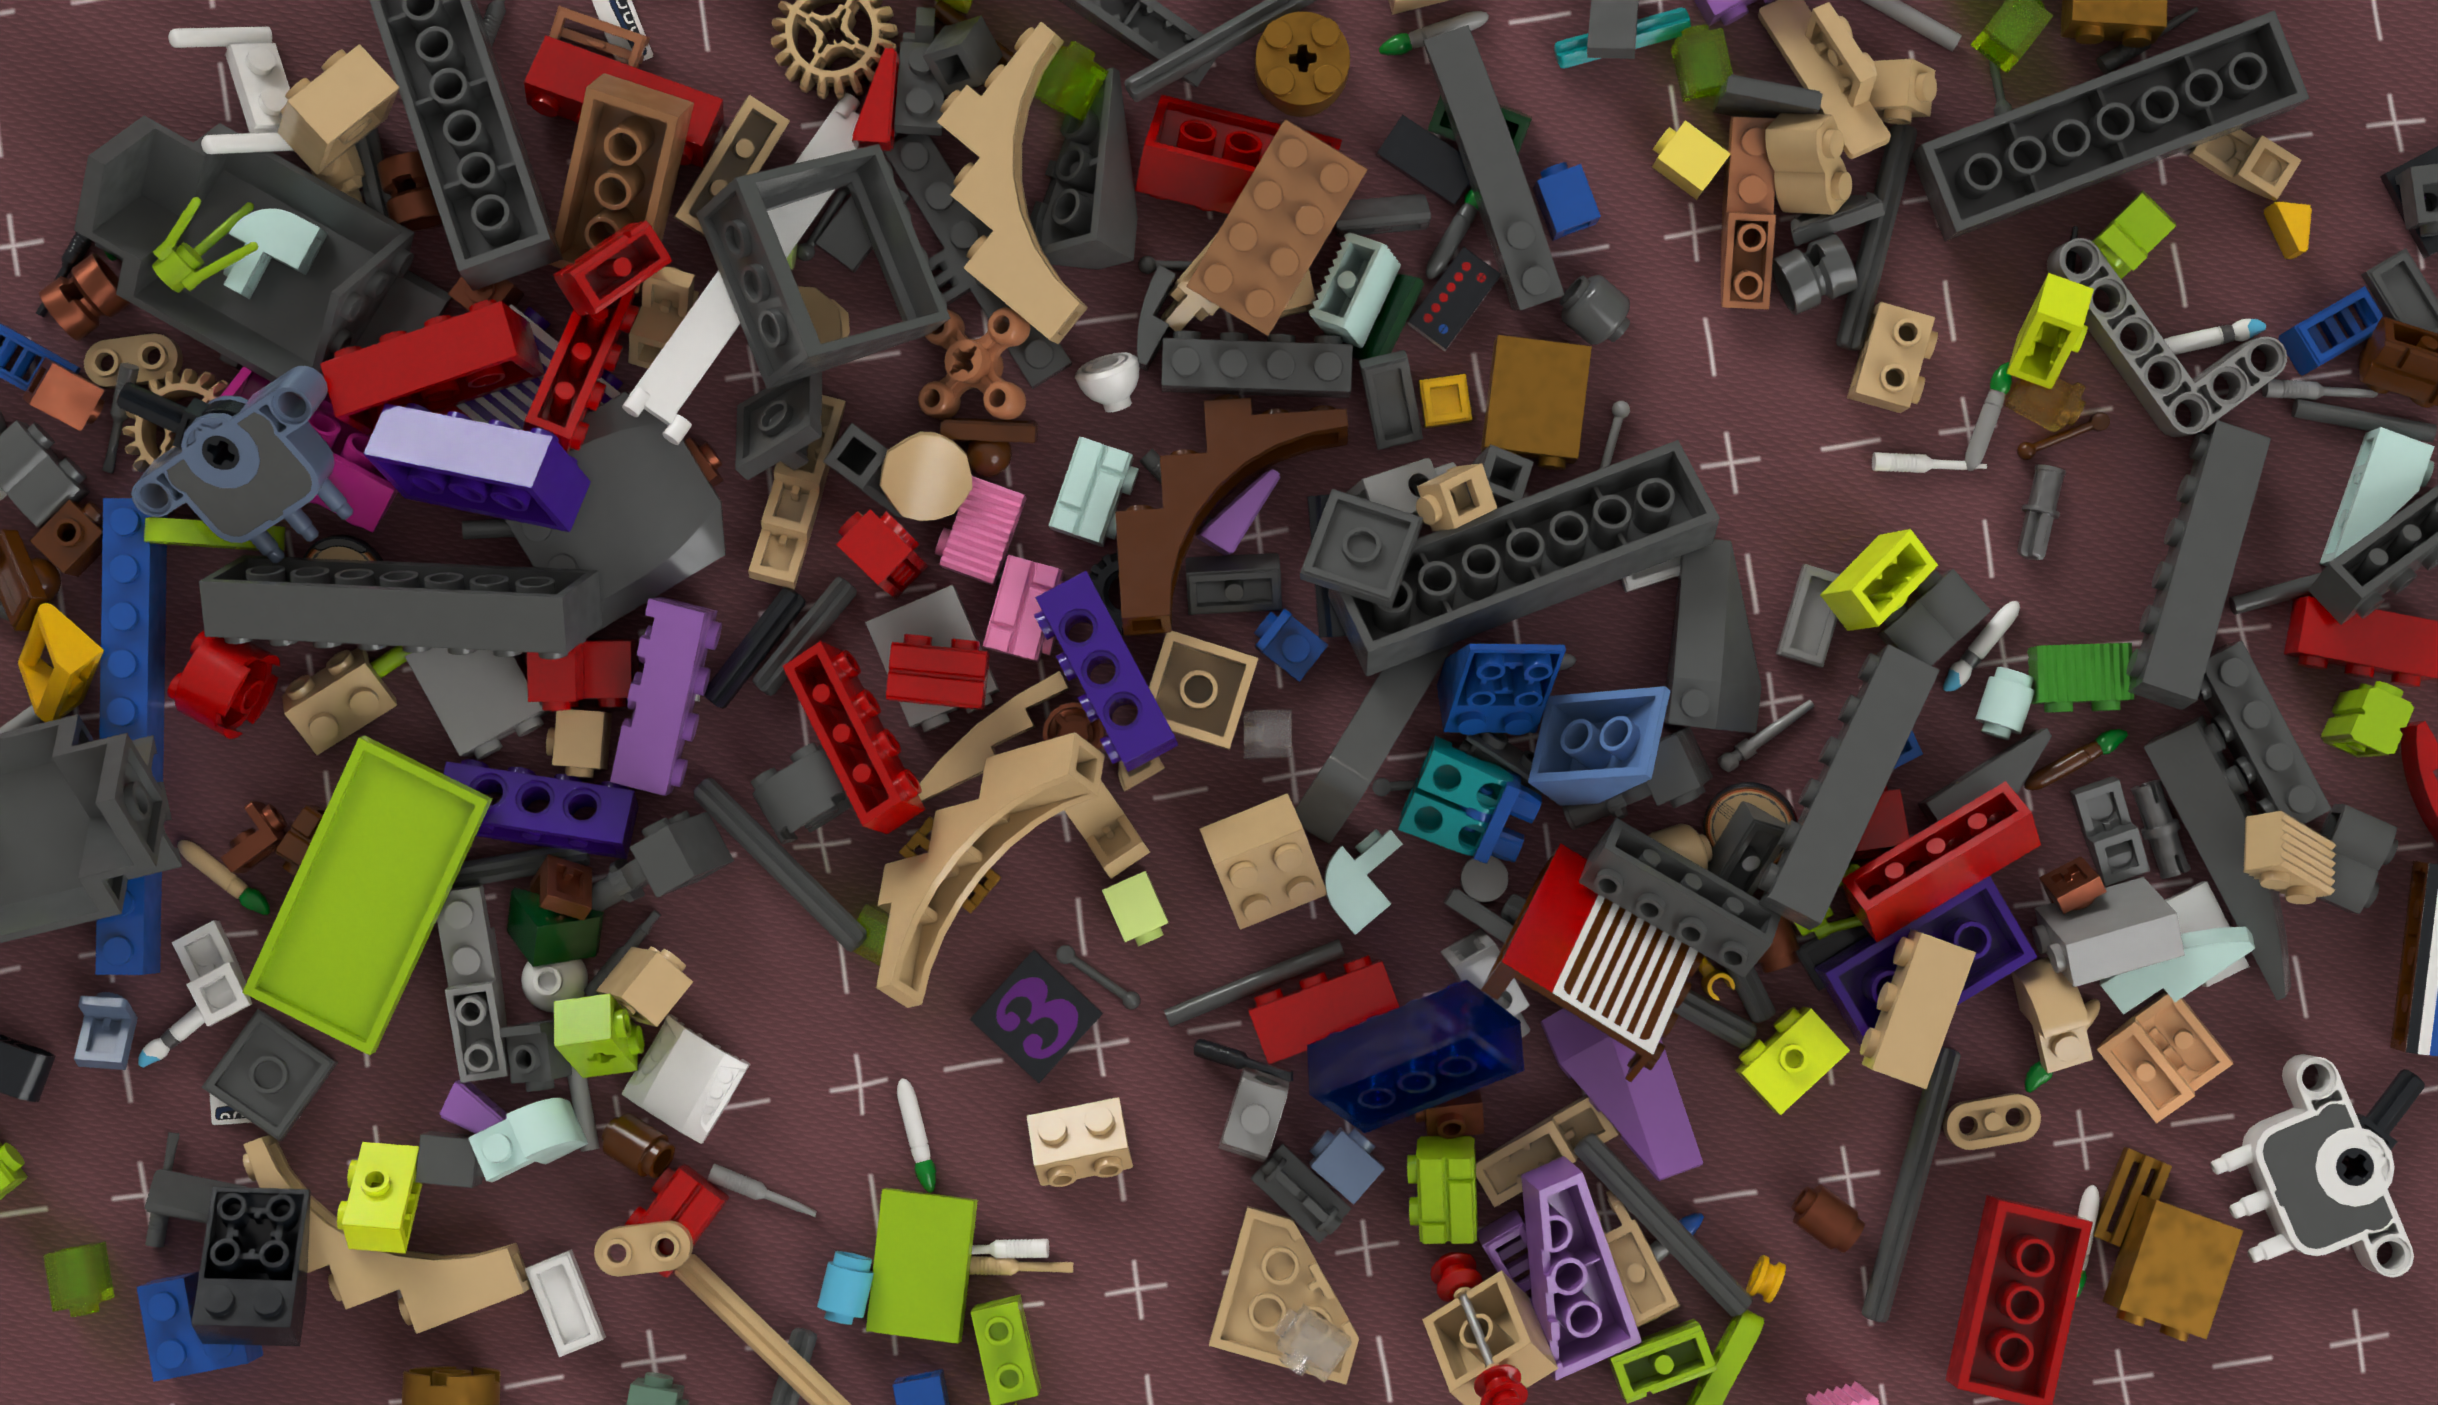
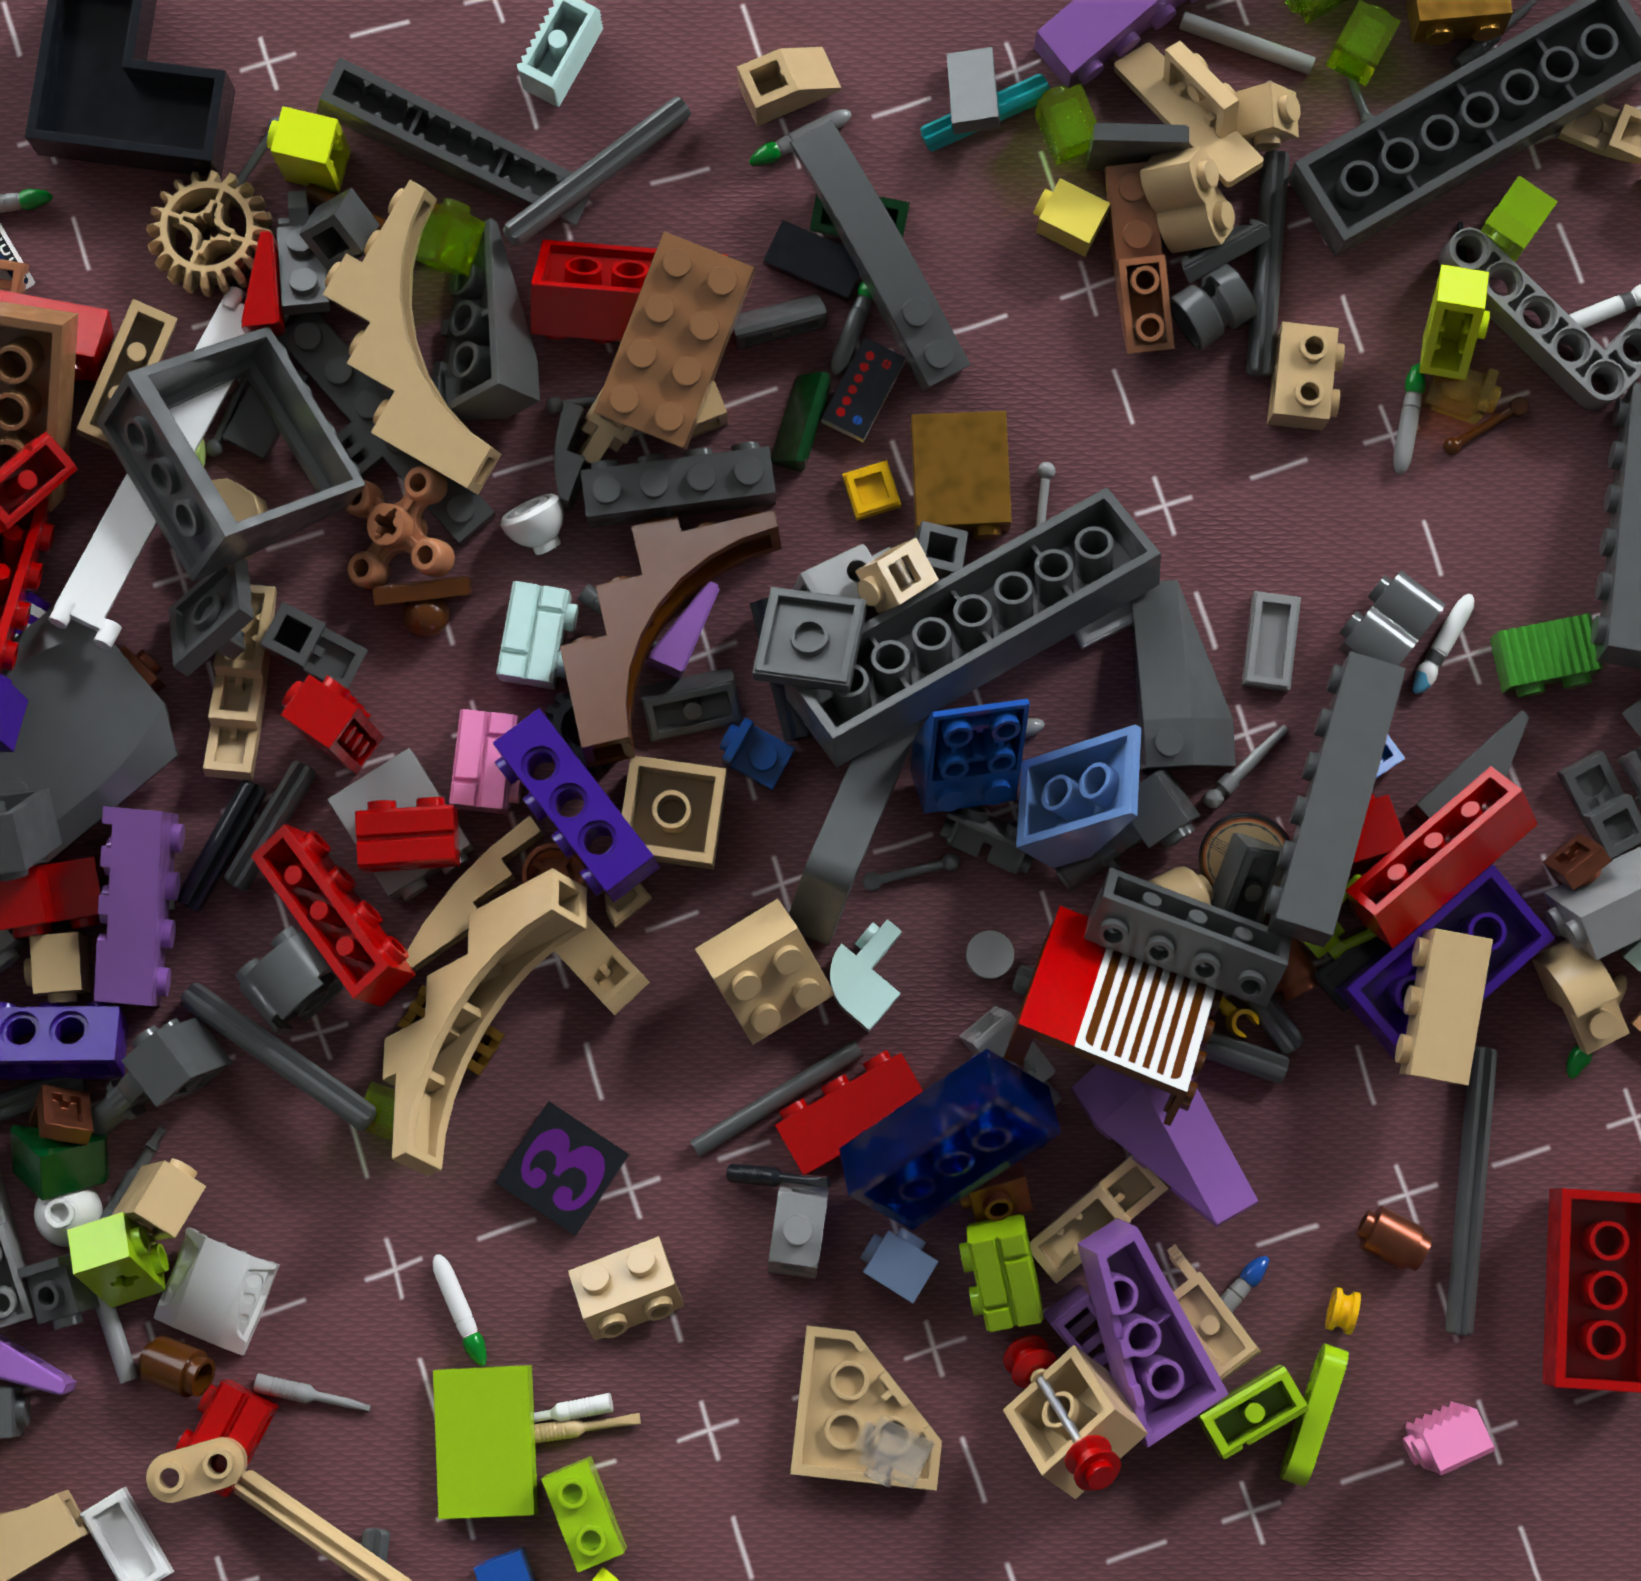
camera: 10 degrees left, 5 degrees down
light aqua brick [468,1098,588,1183] -> none
tan brick [628,266,699,369] -> none
medium azure brick [817,1251,874,1325] -> none
tan hat [879,431,973,521] -> none
bright pink brick [935,476,1027,586] -> none
dark grey hinge [1056,945,1141,1010] -> none
yellowish green brick [1102,871,1169,947] -> none
clear brick [1244,710,1292,759] -> none
dark grey hinge [1250,1143,1352,1244] -> none
pearl gold brick [1255,12,1350,117] -> none
light aqua brick [1309,232,1401,348] -> none
dark grey tile [1359,350,1423,450] -> none
teal hips [1398,735,1542,864] -> none
dark grey tile [1443,888,1513,943] -> none
blue brick [1533,162,1601,241] -> none
dark grey head [1559,275,1630,345] -> none
dark grey axle [1574,1133,1753,1317] -> none
neon yellow brick [1735,1006,1850,1115] -> none
neon yellow brick [1820,529,1938,631] -> none
white piece [1872,452,1987,473] -> none
tan plate [1943,1093,2041,1150] -> none
light aqua brick [1975,667,2035,740] -> none
flat silver axle [2017,464,2066,560] -> none
reddish brown piece [2024,729,2128,791] -> none

